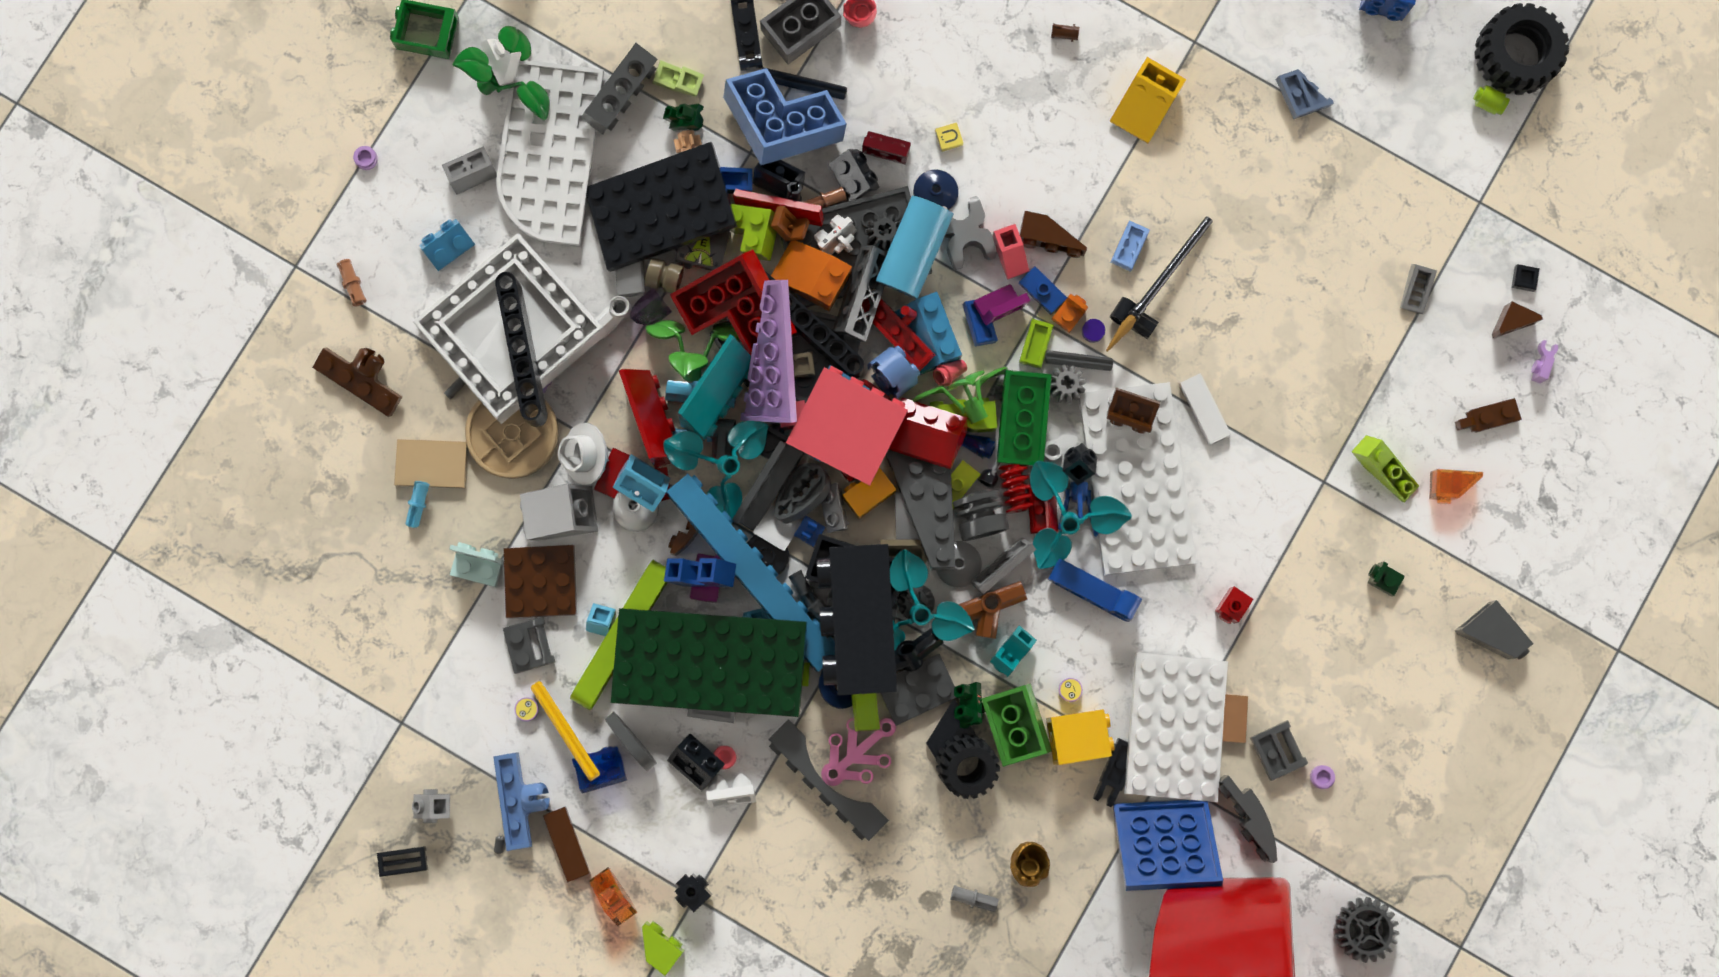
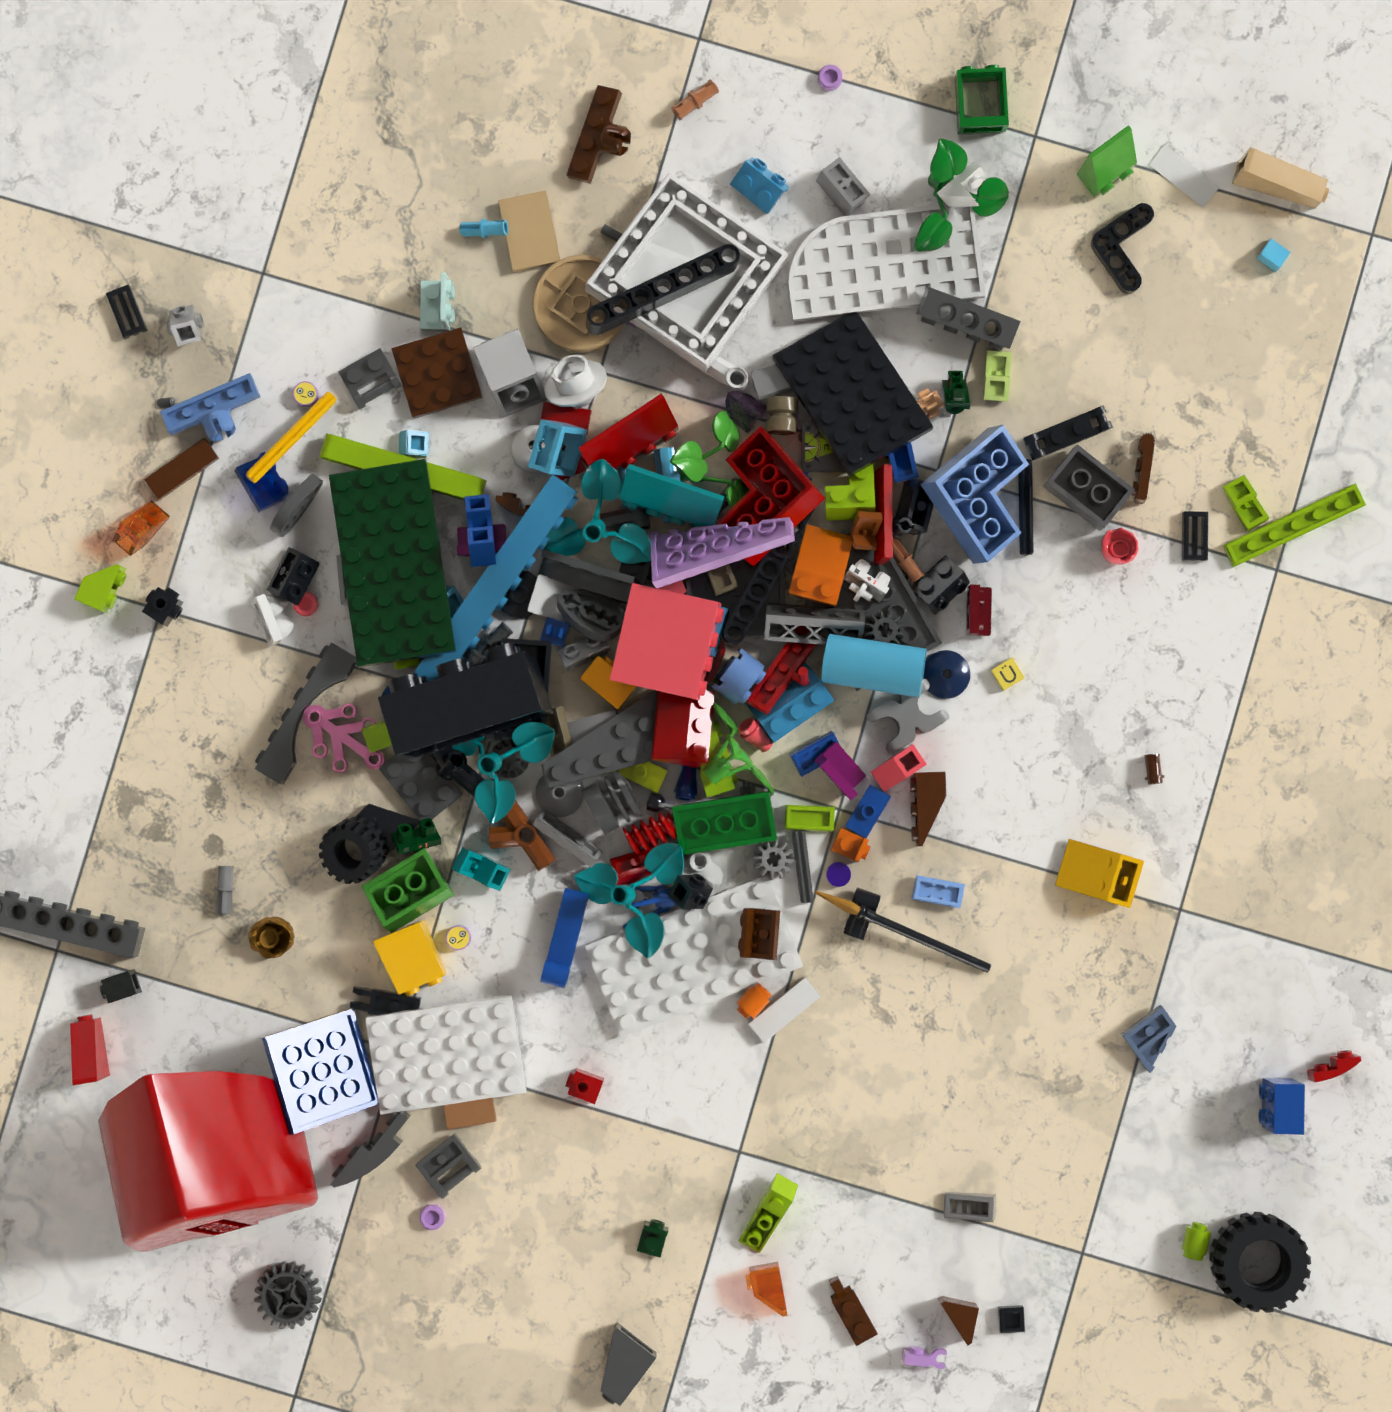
camera: 80 degrees right, 5 degrees up
none -> orange brick [736,982,772,1019]

